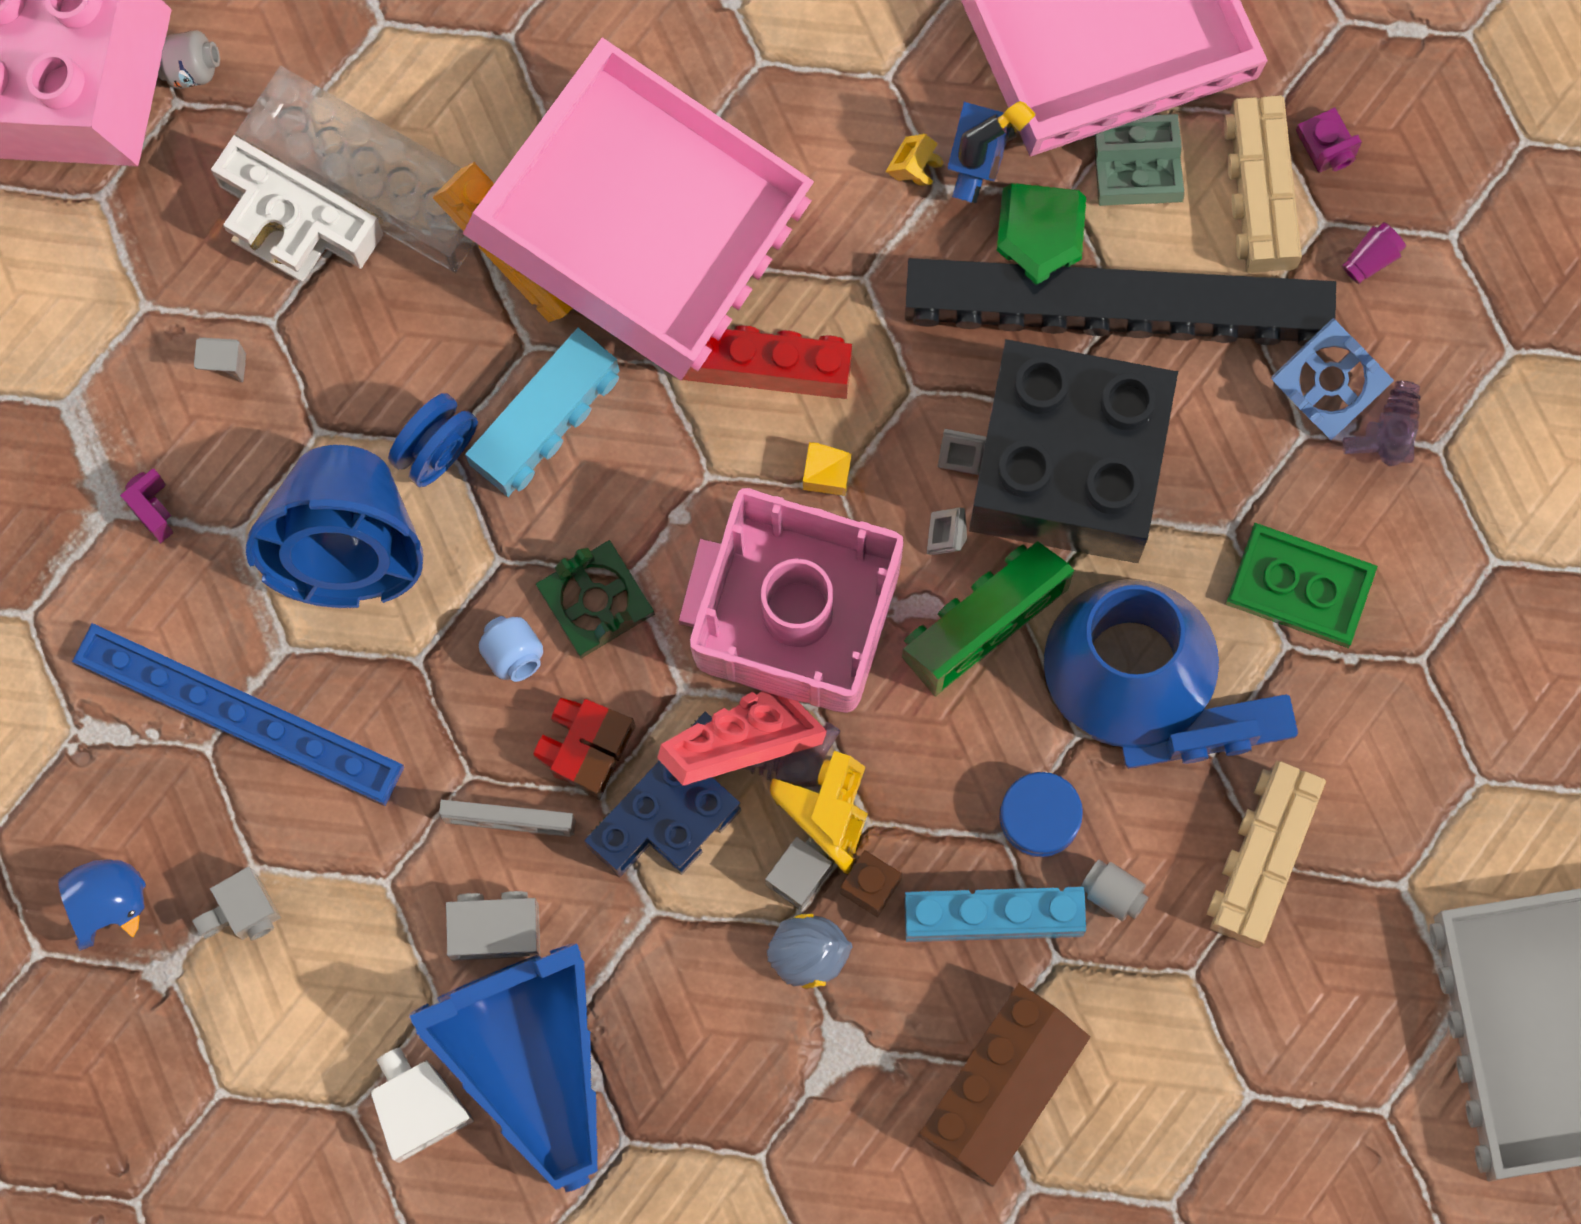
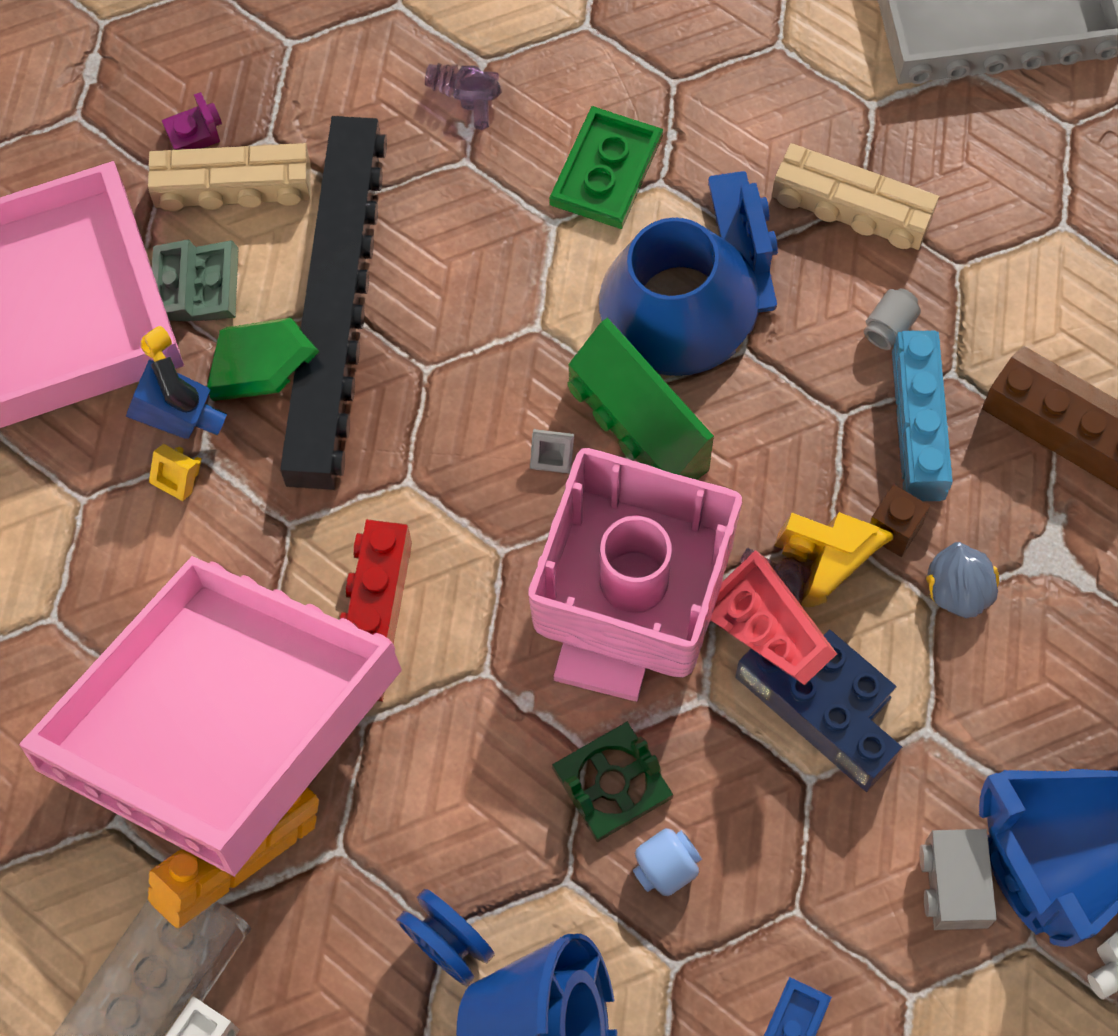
camera: 90 degrees left, 10 degrees down
light grey tile [439,800,576,837] -> none
medium azure brick [465,328,619,497] -> none
hips [533,698,636,800] -> none
light grey brick [765,836,833,911] -> none
yellow slope [803,442,852,496] -> none
light grey slope [938,429,986,475] -> none
black brick [969,339,1178,563] -> none
blue head [999,772,1083,857] -> none
medium blue piece [1271,318,1394,440] -> none
magenta cone [1342,222,1406,284] -> none

